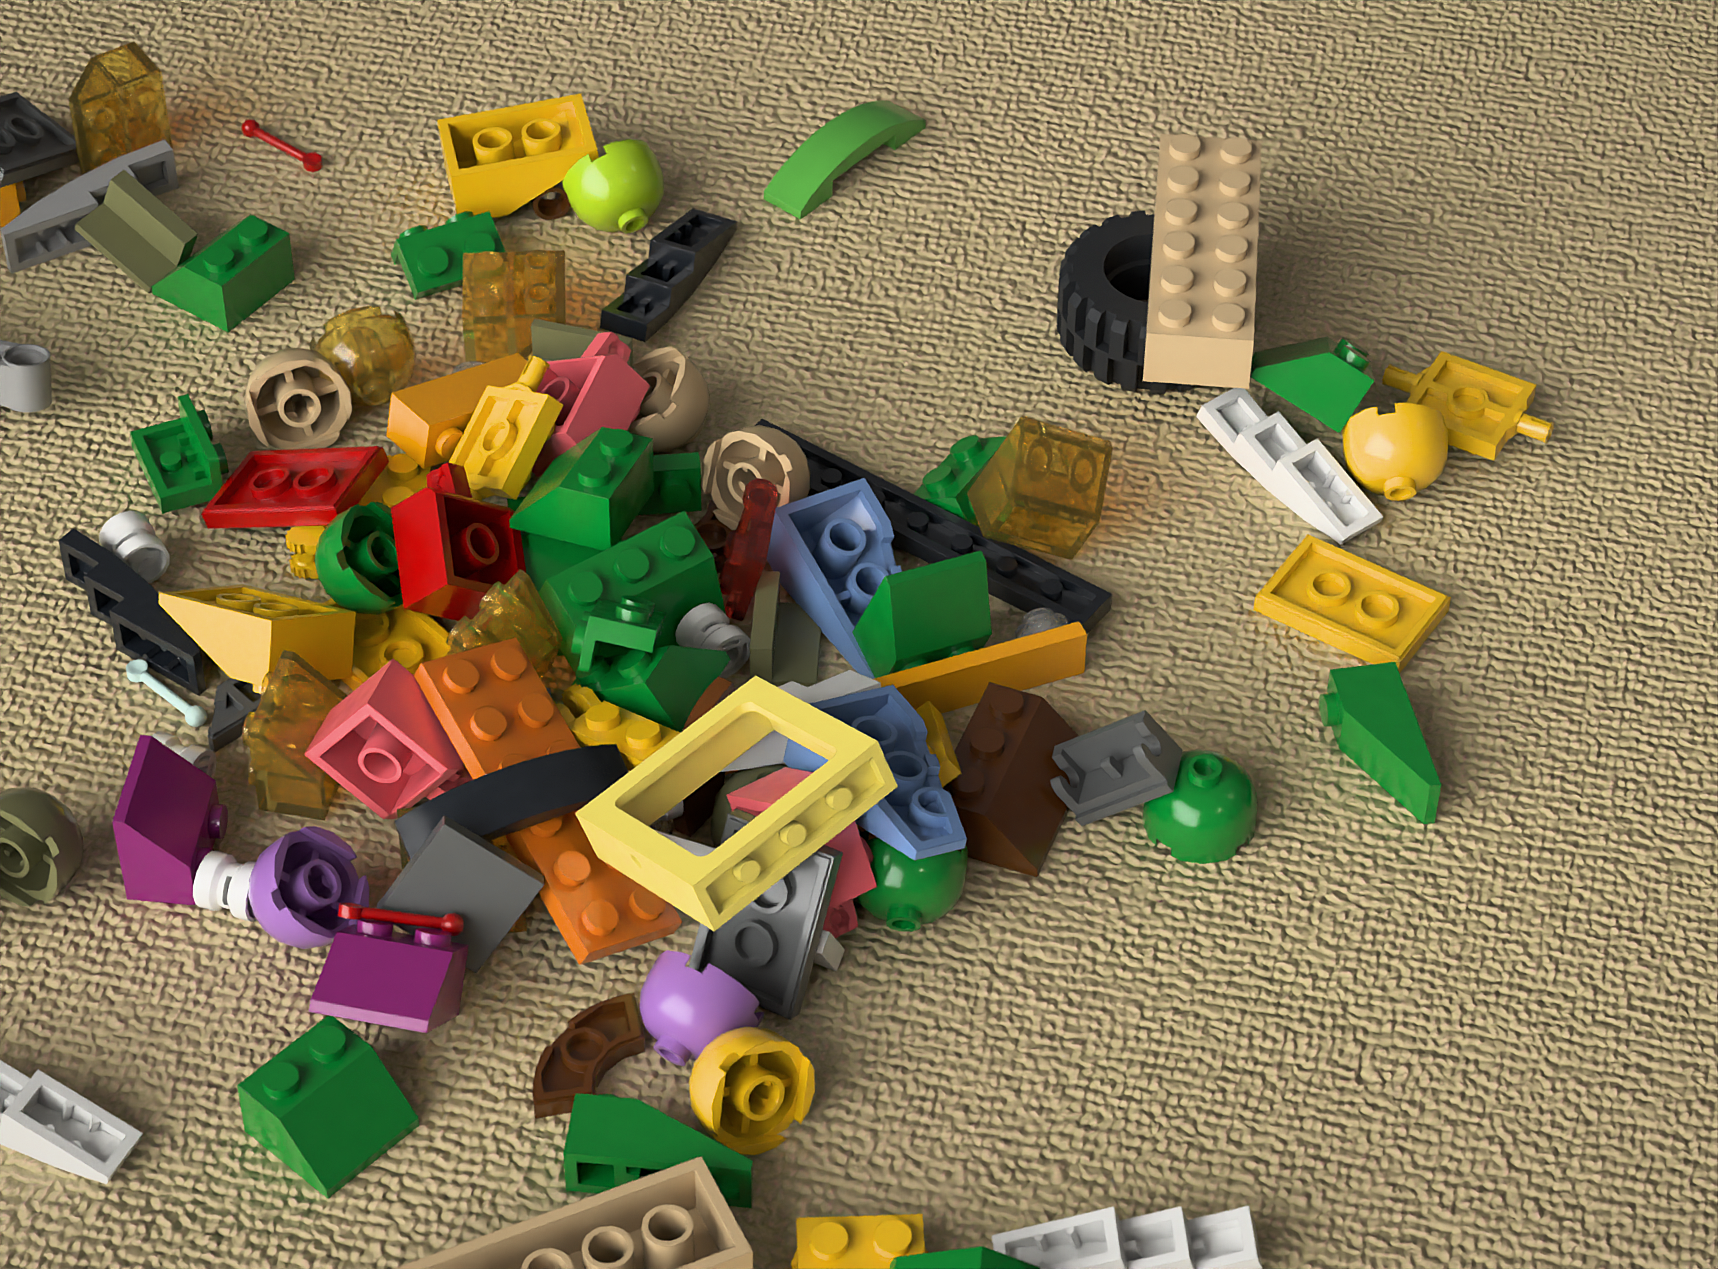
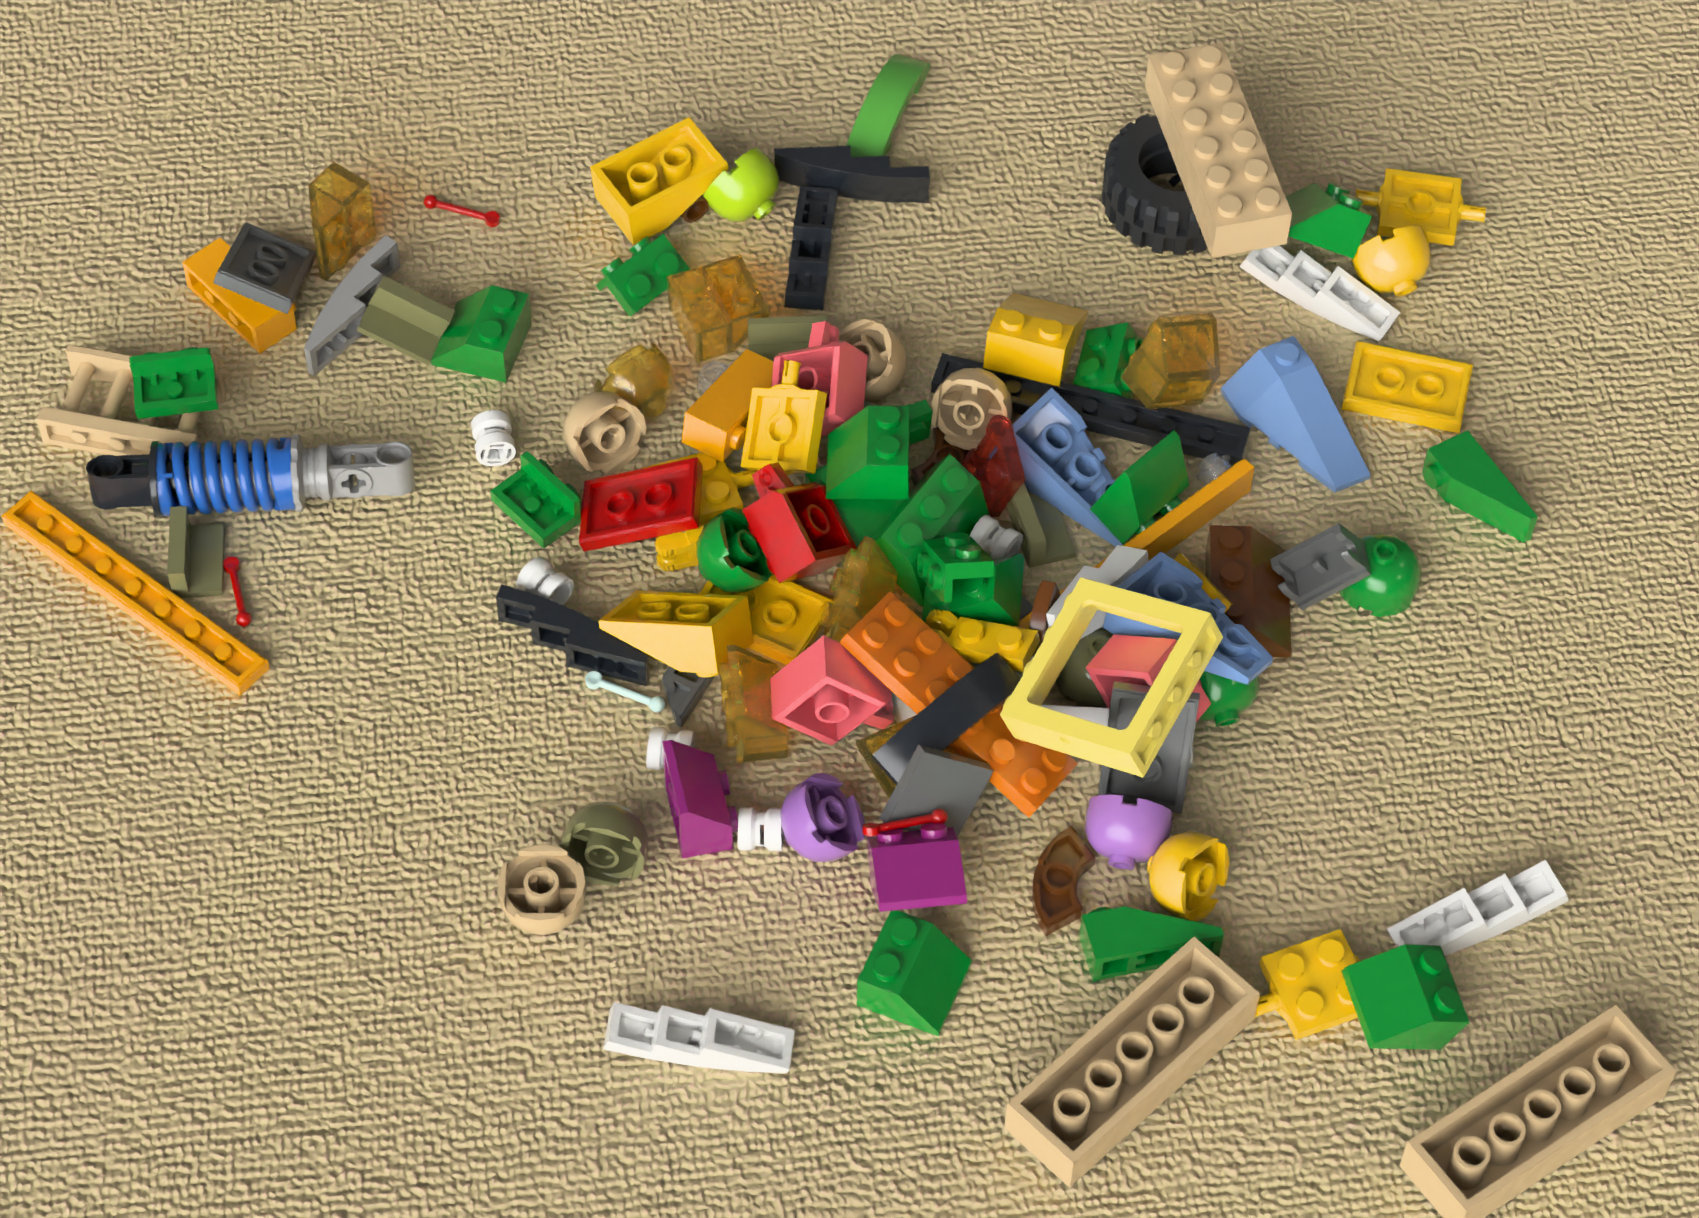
camera: 20 degrees left, 10 degrees up
none -> white wheel [471,410,516,466]
none -> black slope [774,146,930,203]
none -> yellow slope [983,293,1088,387]
none -> medium blue wedge [1220,336,1370,493]

